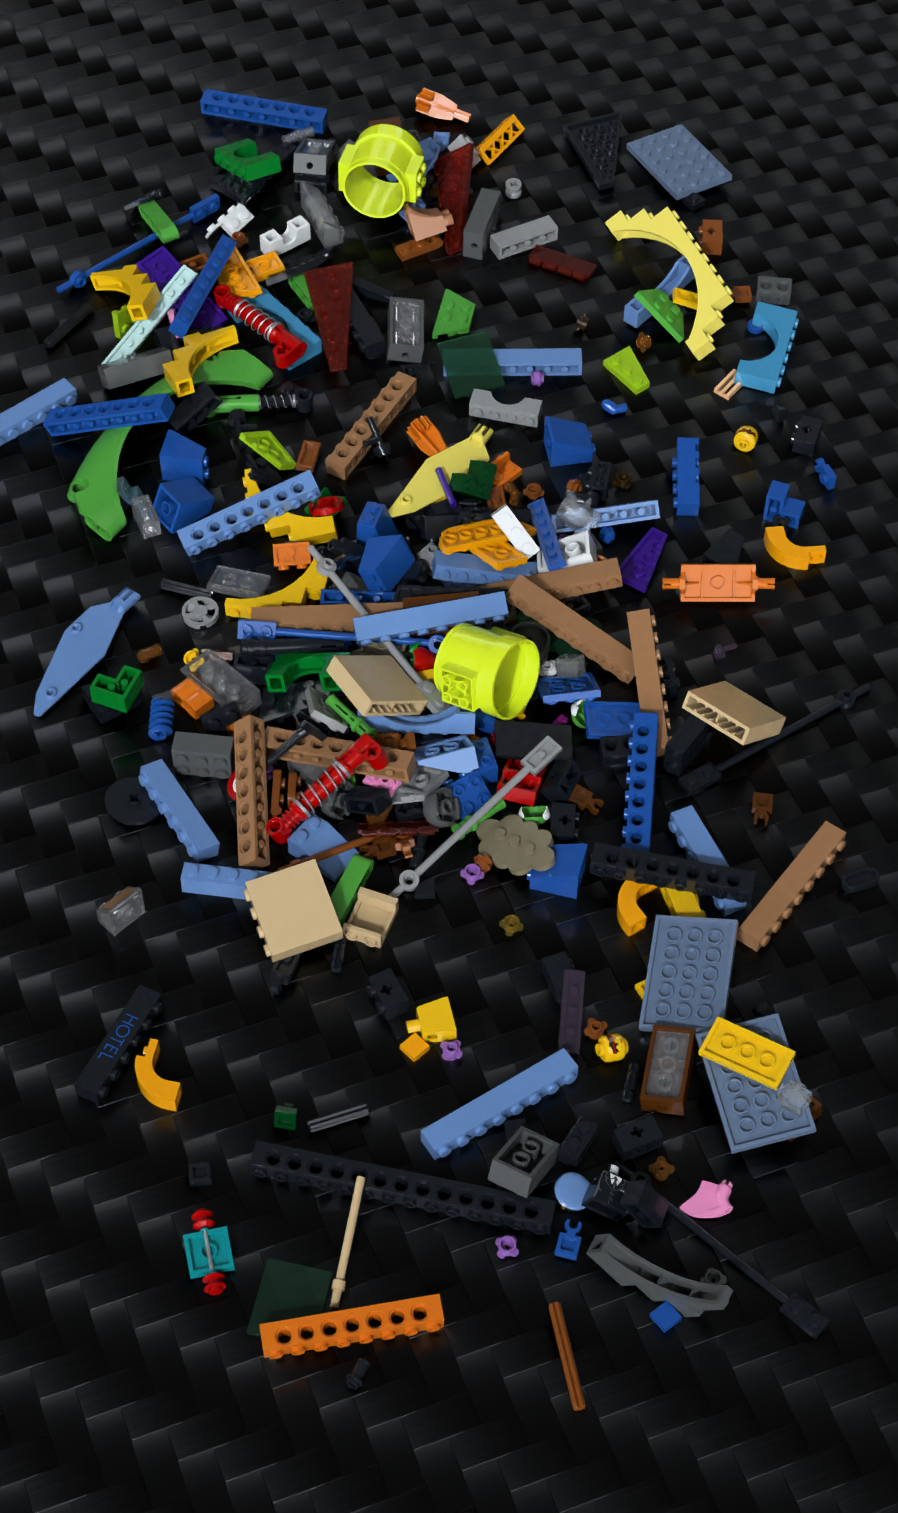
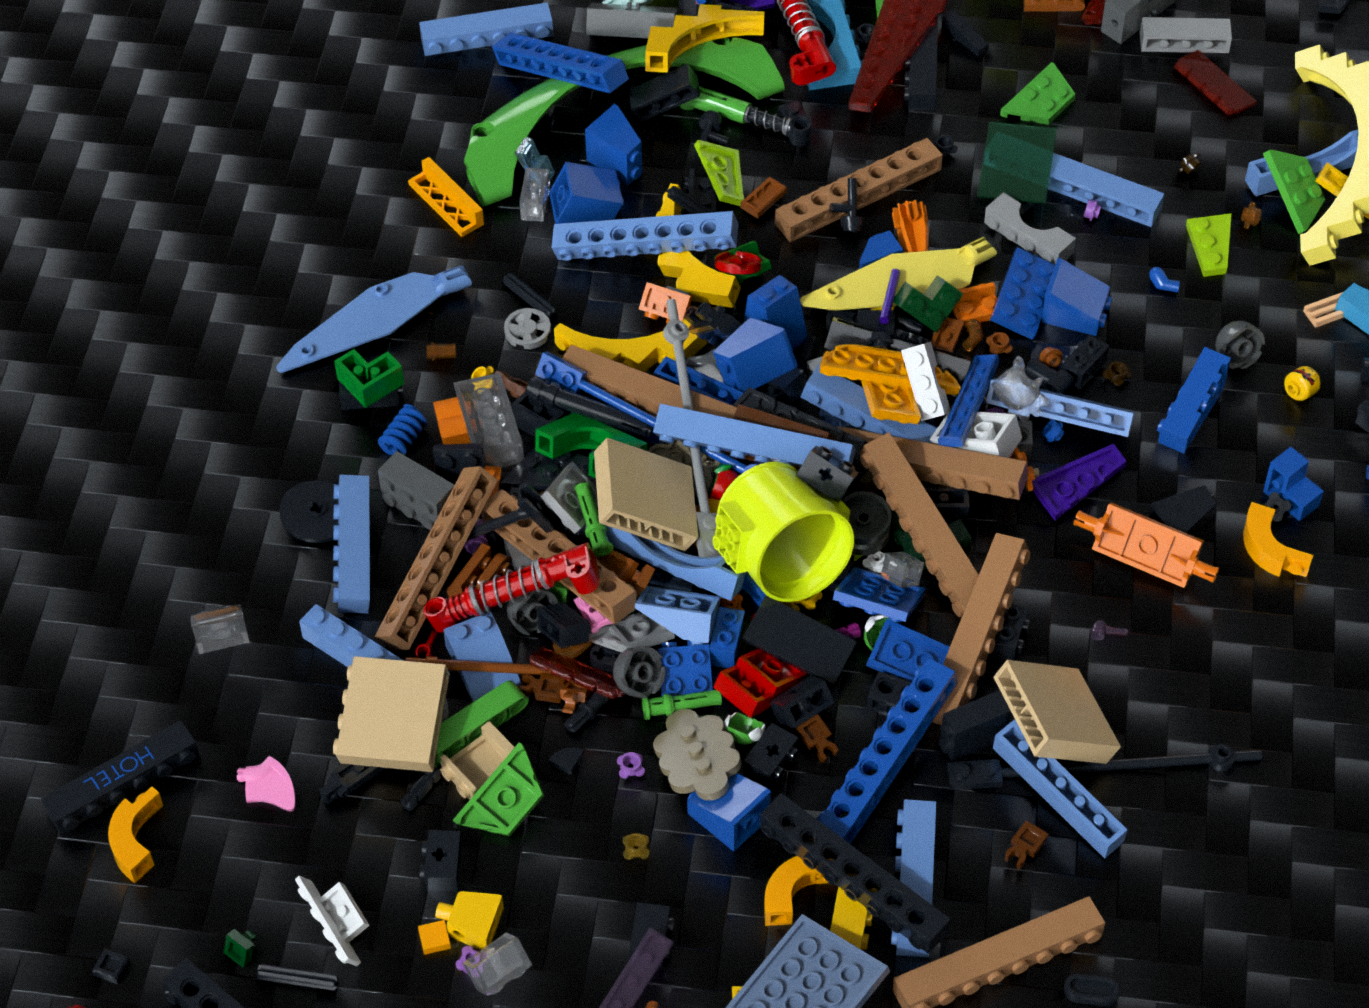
camera: 30 degrees right, 0 degrees up
clear tile [206,565,271,598] -> none
brick [387,296,424,363] -> none
light grey bar [389,735,562,898] -> none
dark orange plate [473,853,493,873] -> none
none -> bright pink arm [237,756,296,811]
none -> white bracket [295,876,369,966]
none -> light orange fence [408,157,484,237]
none -> red hand [415,631,437,658]
none -> bright green wing [453,742,544,837]
none -> clear brick [462,932,532,996]
none -> black brick [796,445,859,503]
none -> blue slope [859,230,903,269]
none -> blue plate [990,247,1055,340]
none -> medium blue brick [993,719,1128,858]
none -> dark grey cylinder [1215,321,1265,369]

